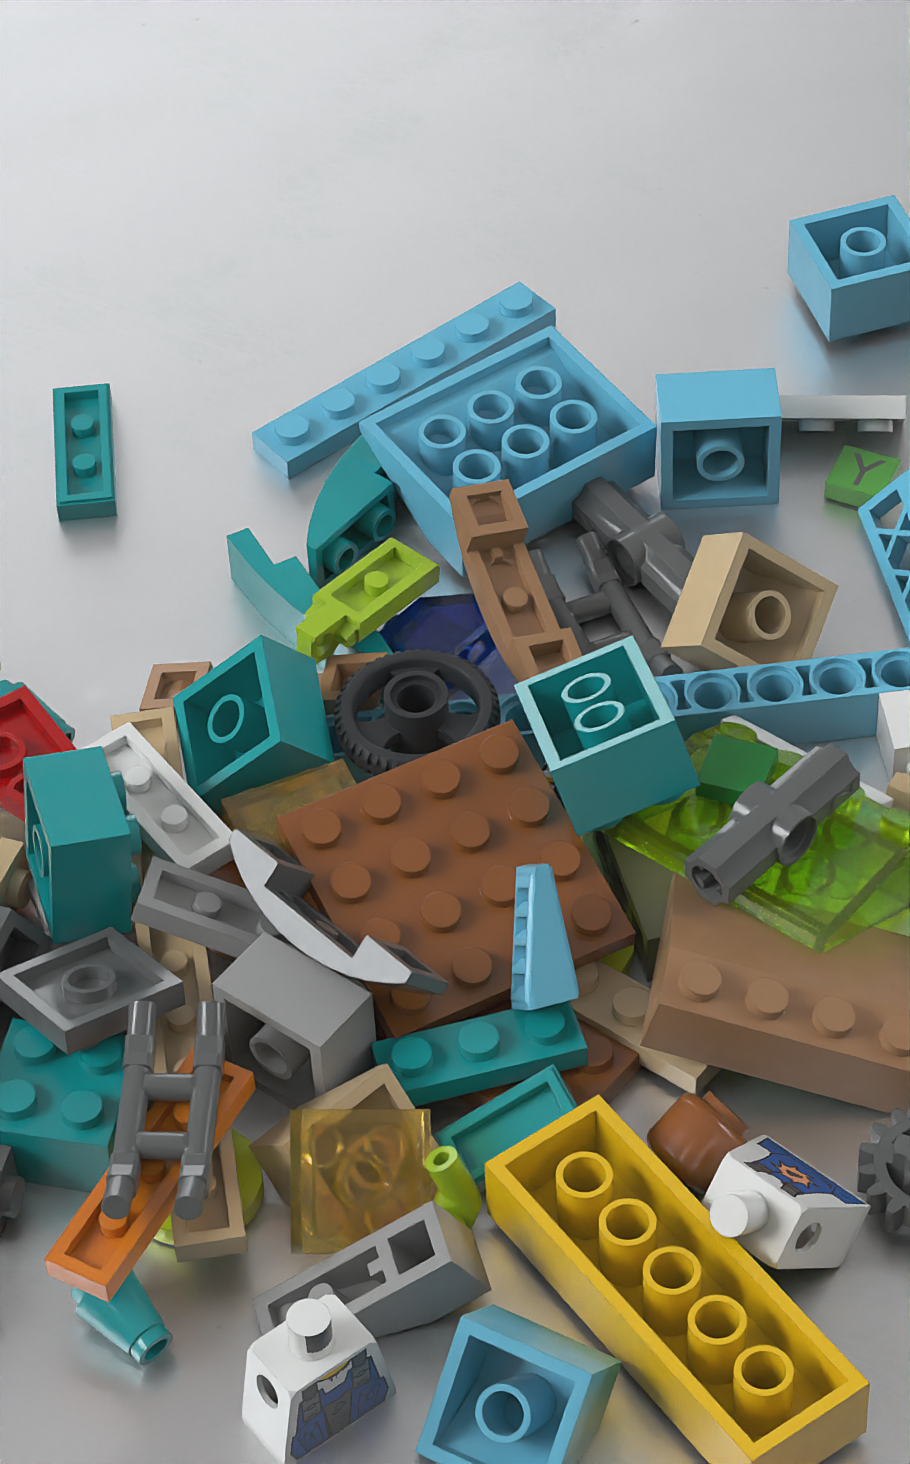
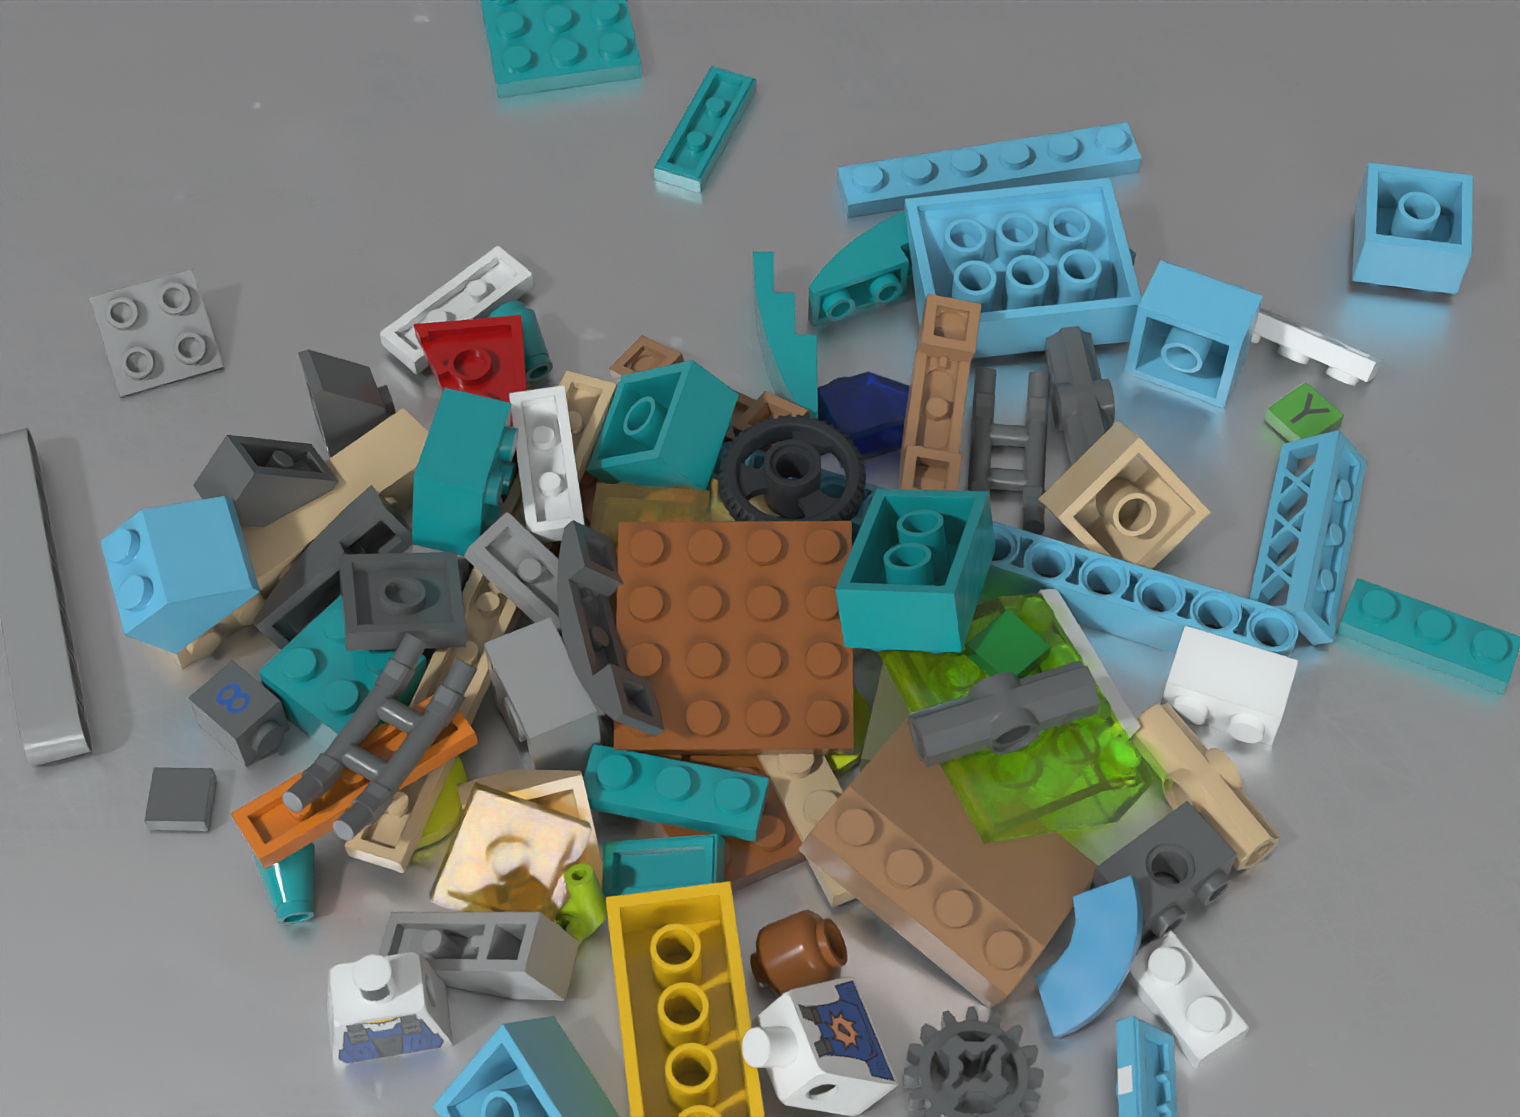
camera: 25 degrees right, 10 degrees up
lime hinge [295,537,440,664] -> none
medium azure slope [511,863,580,1010] -> none

